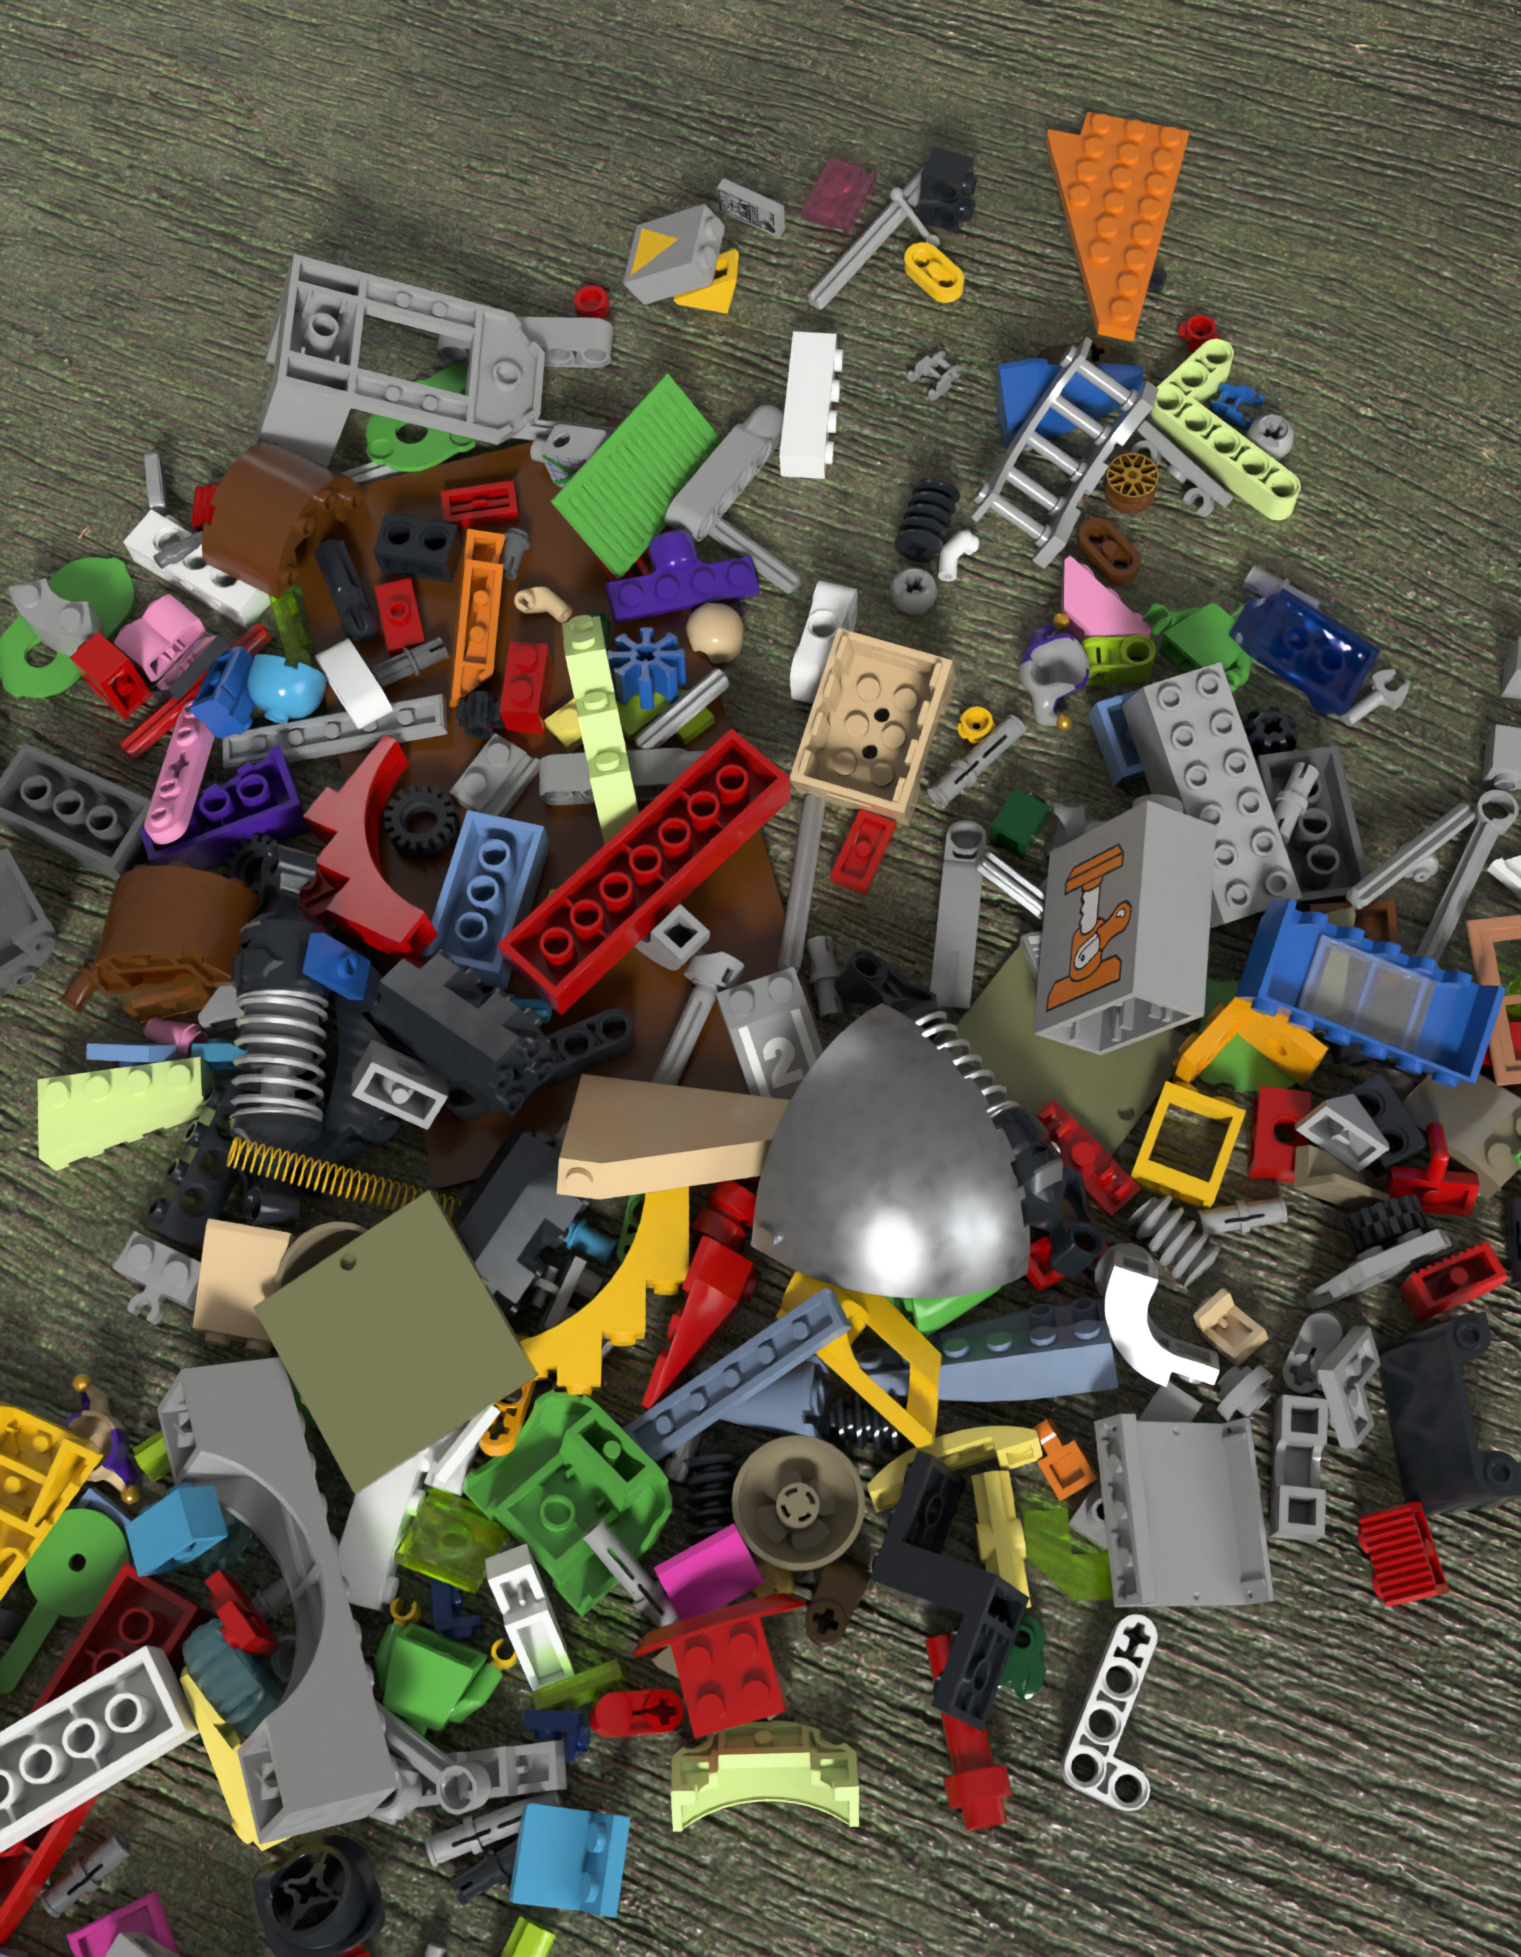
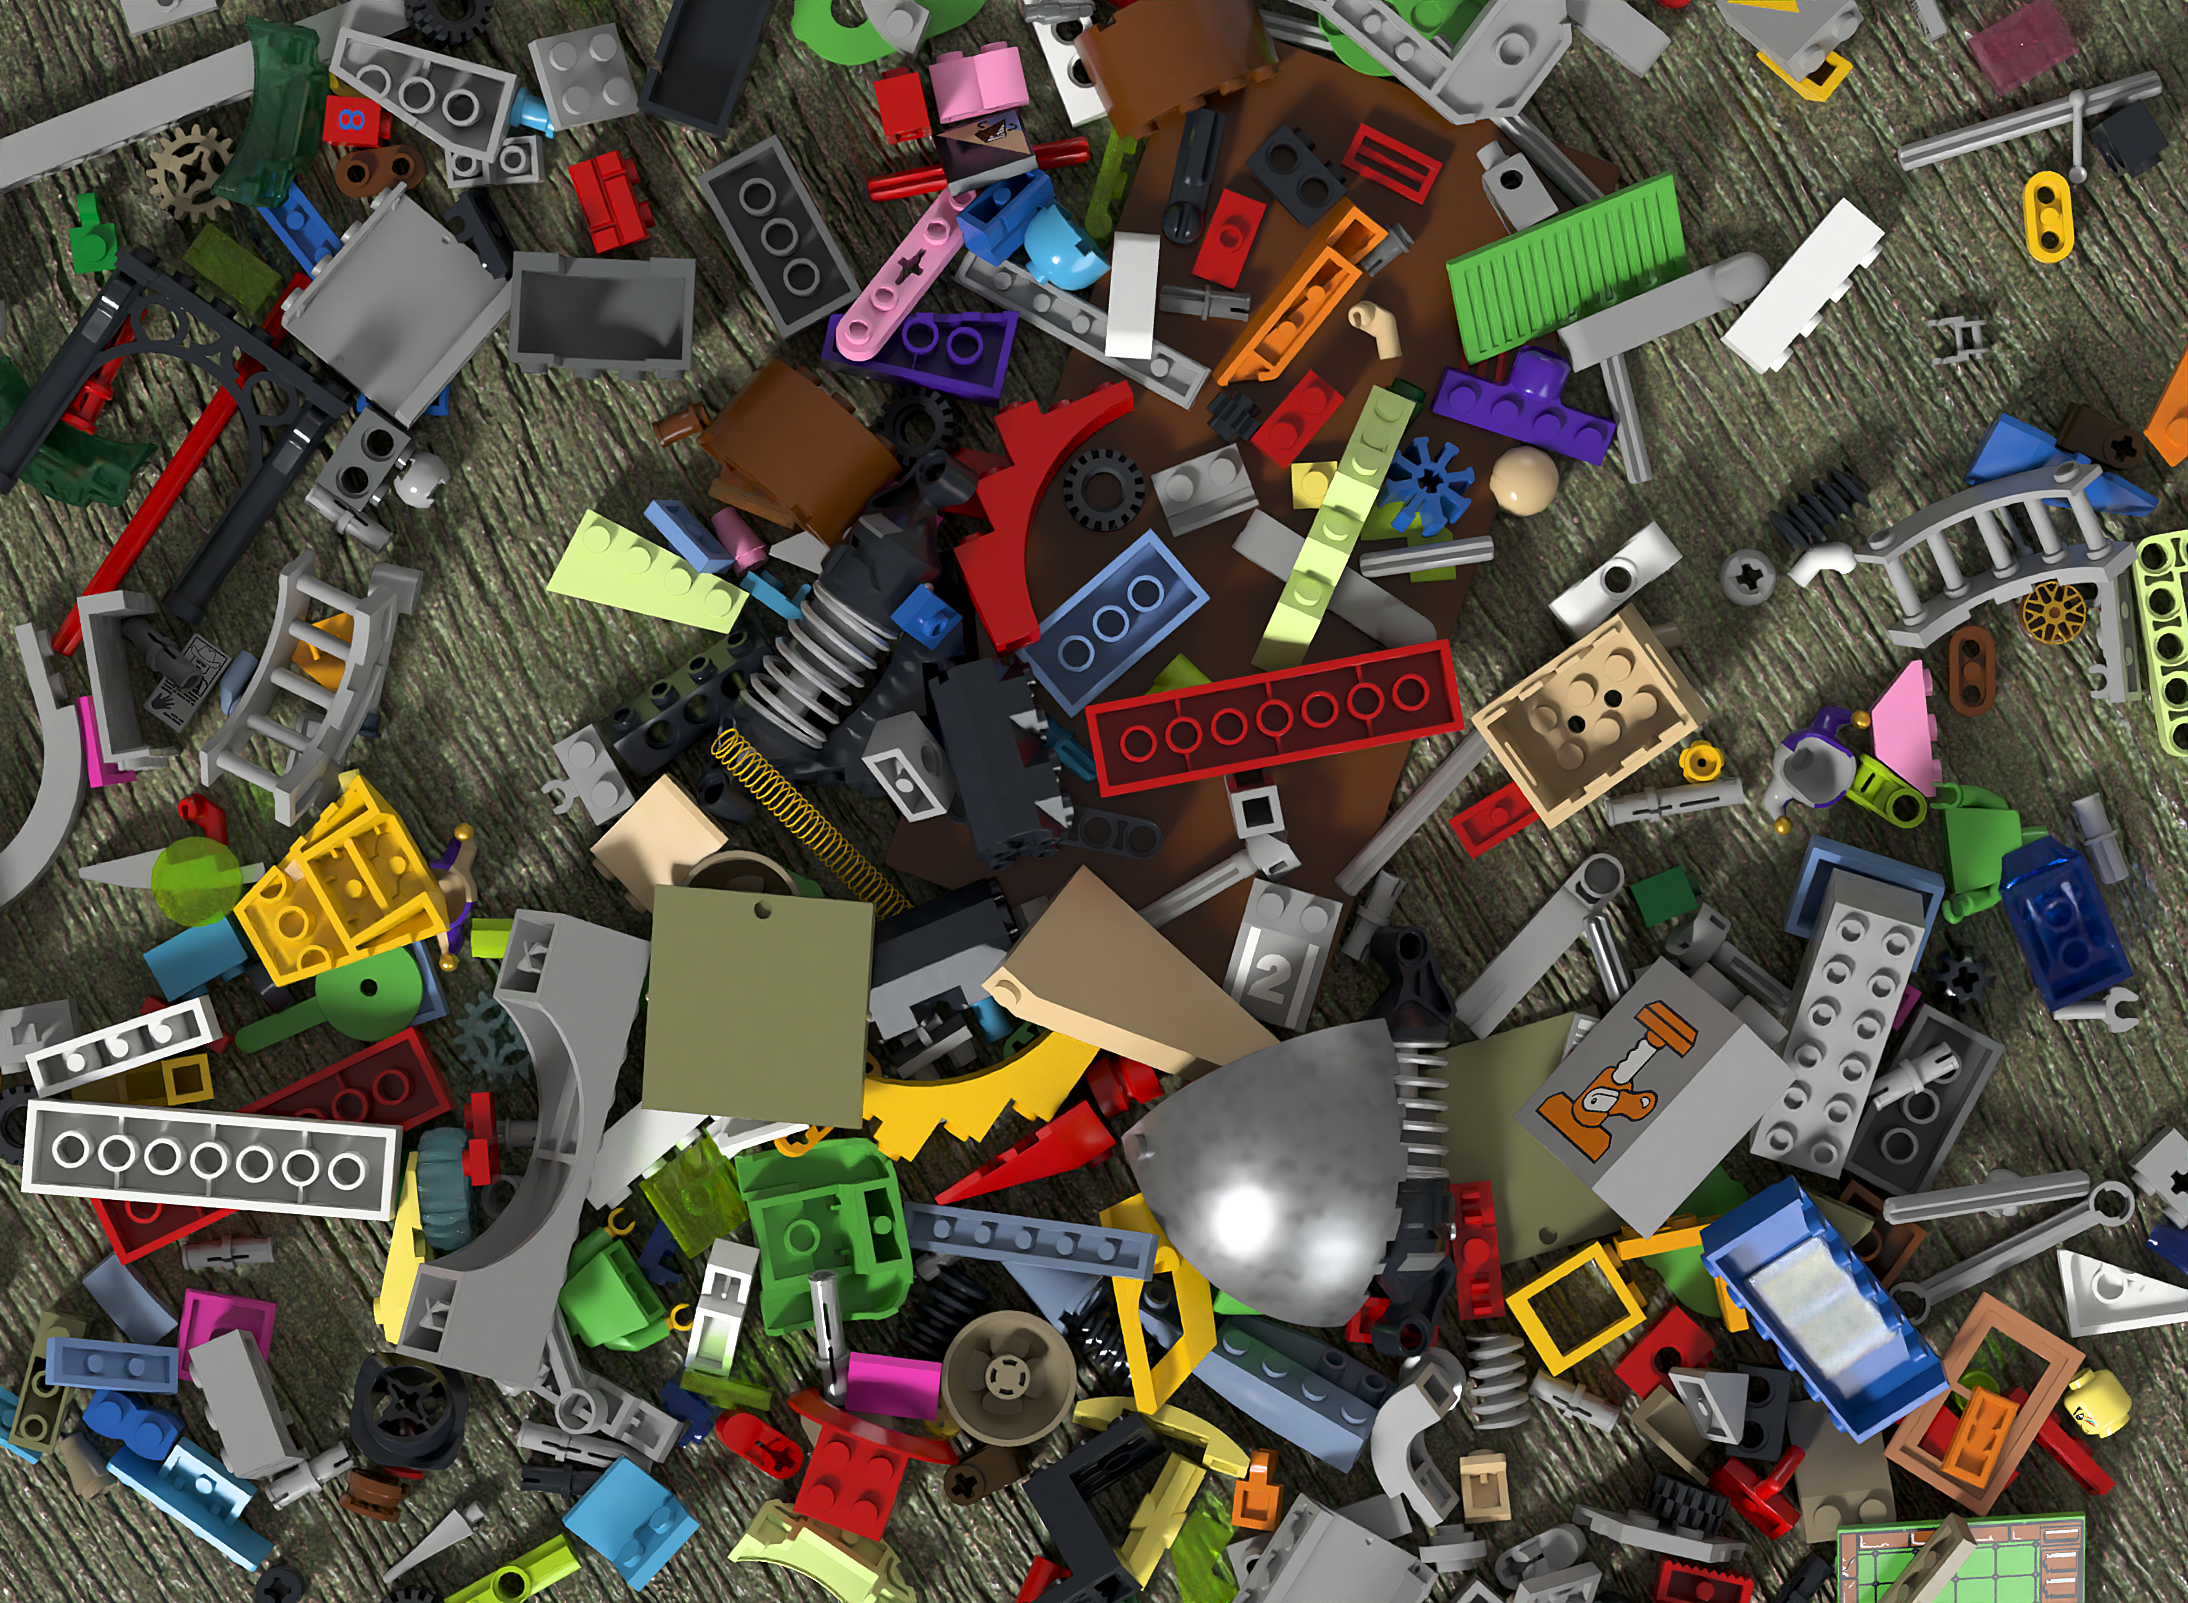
camera: 30 degrees right, 20 degrees up
dark azure brick [125,1482,228,1577] -> none

